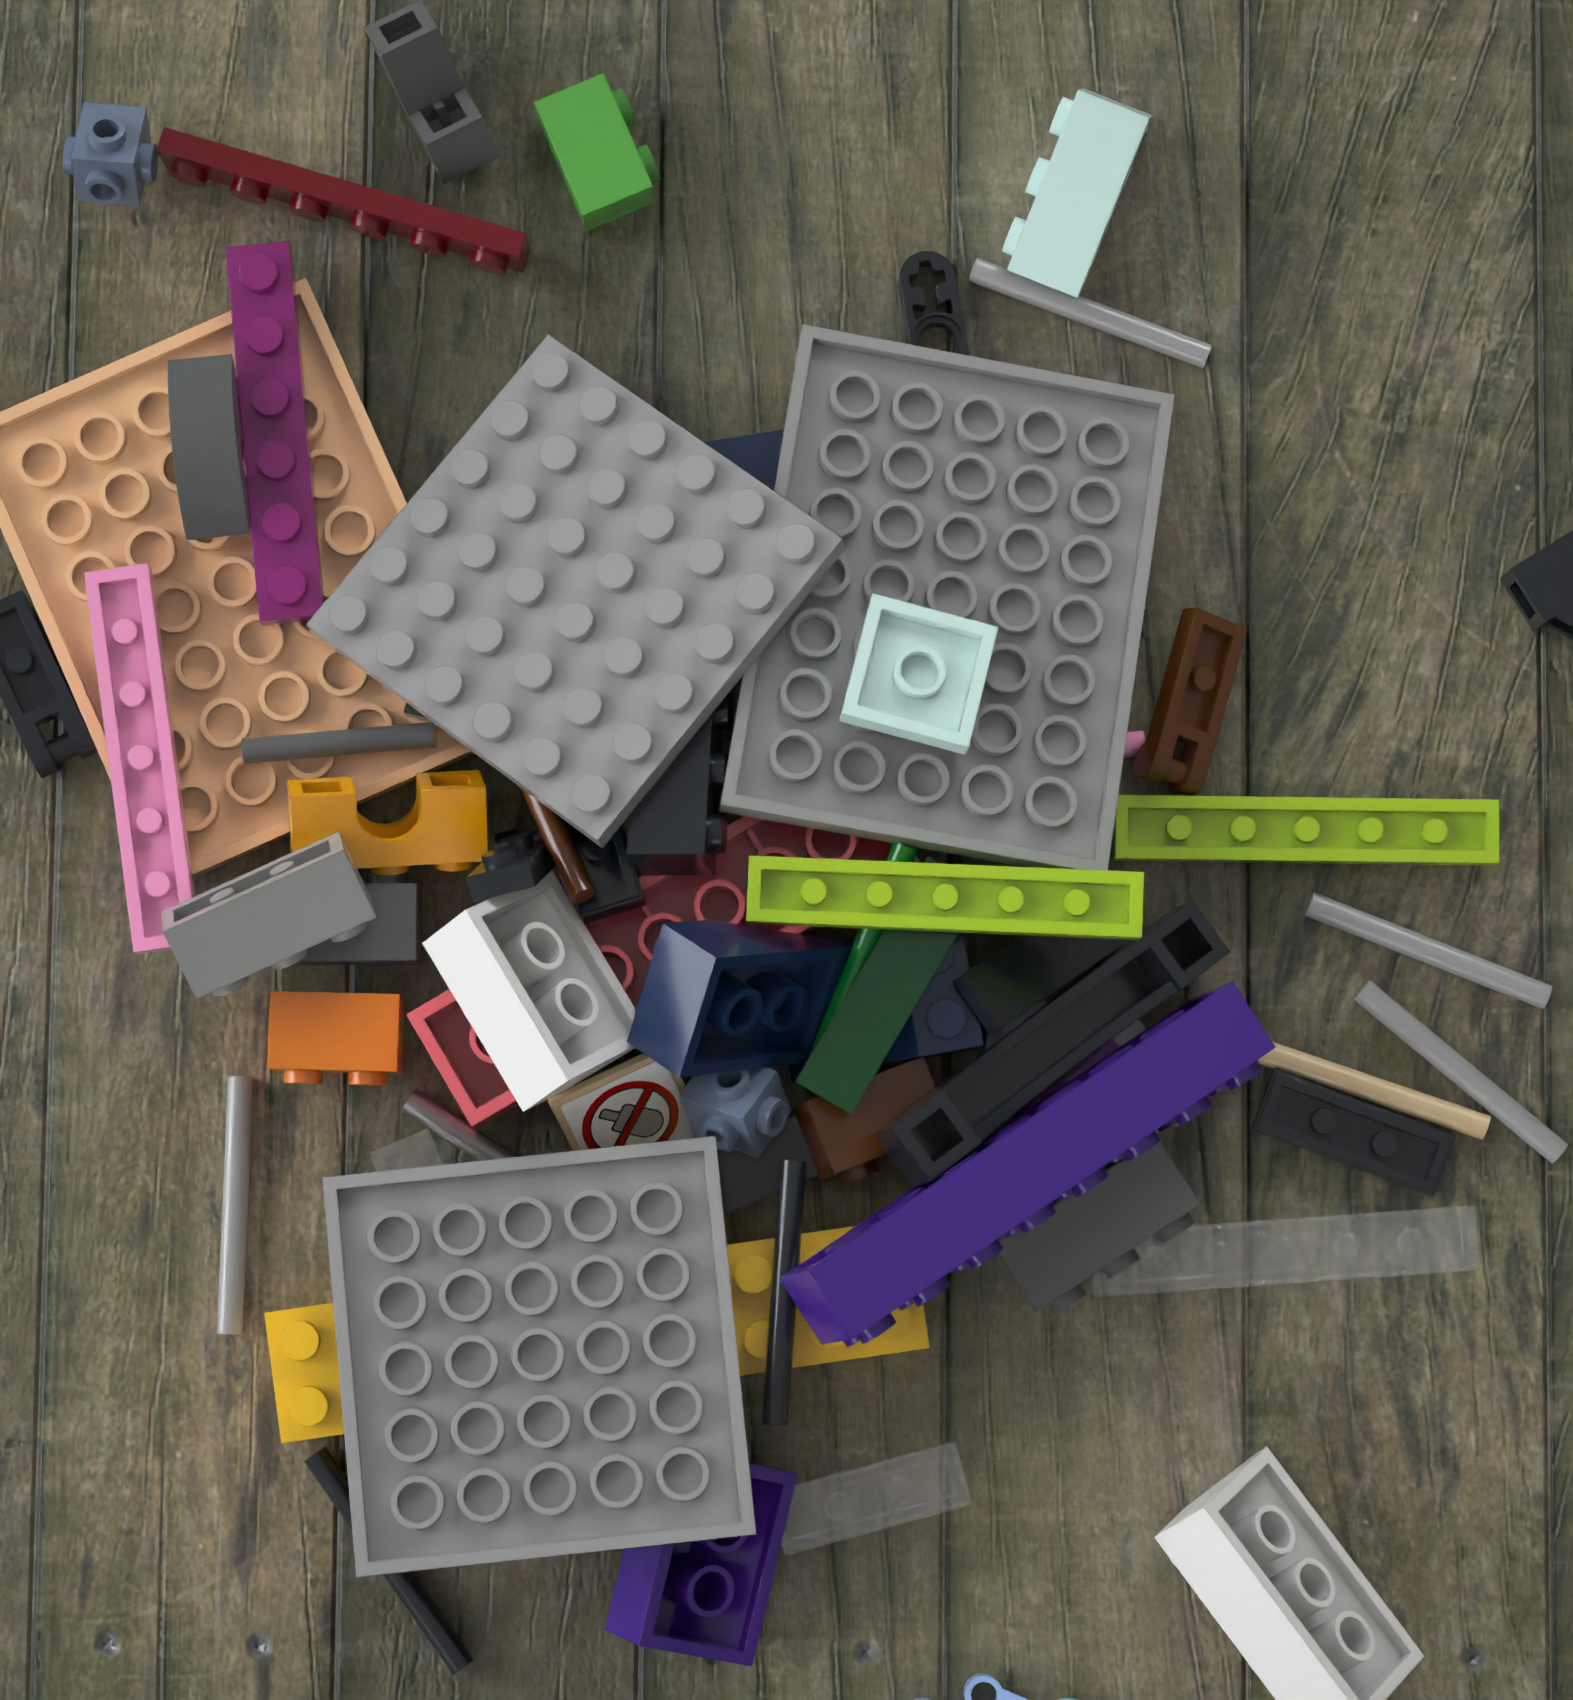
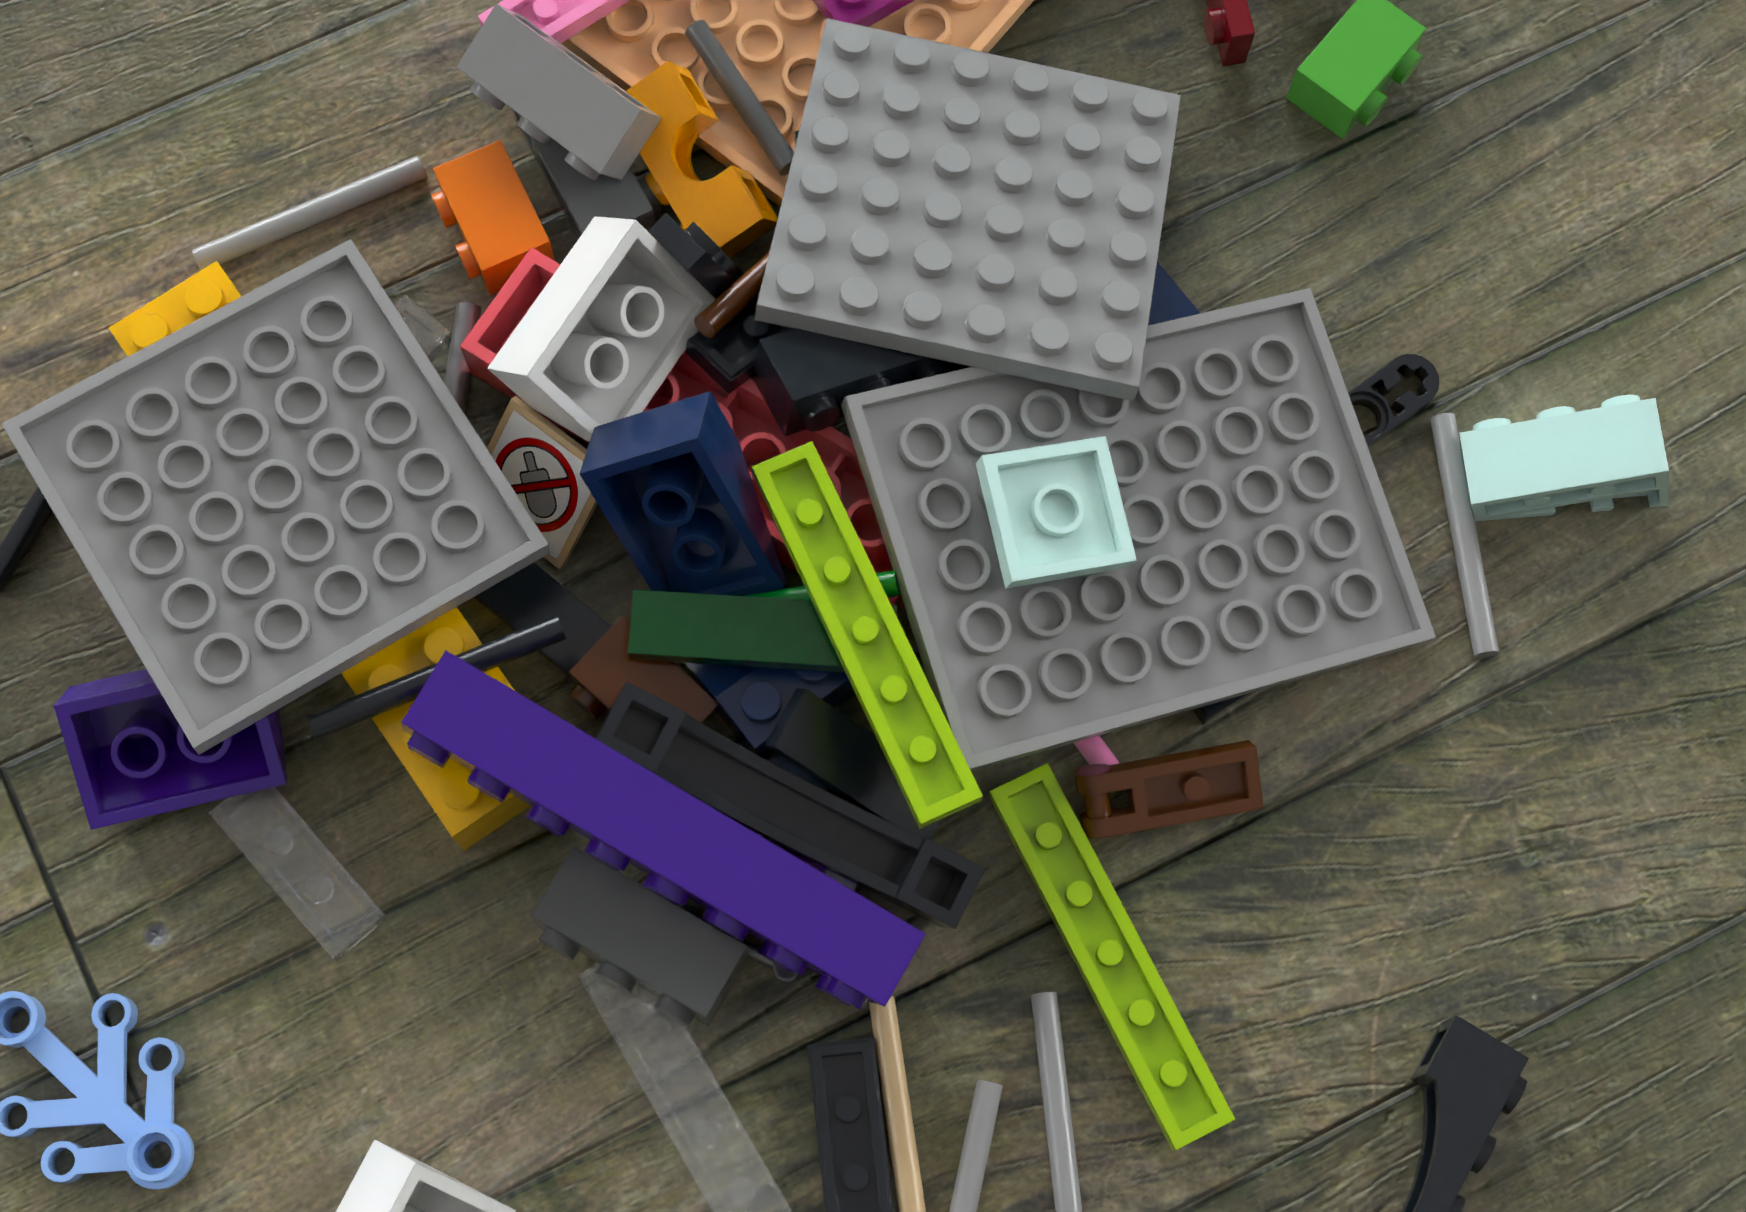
camera: 60 degrees right, 10 degrees down
sand blue brick [679,1067,792,1158] -> none

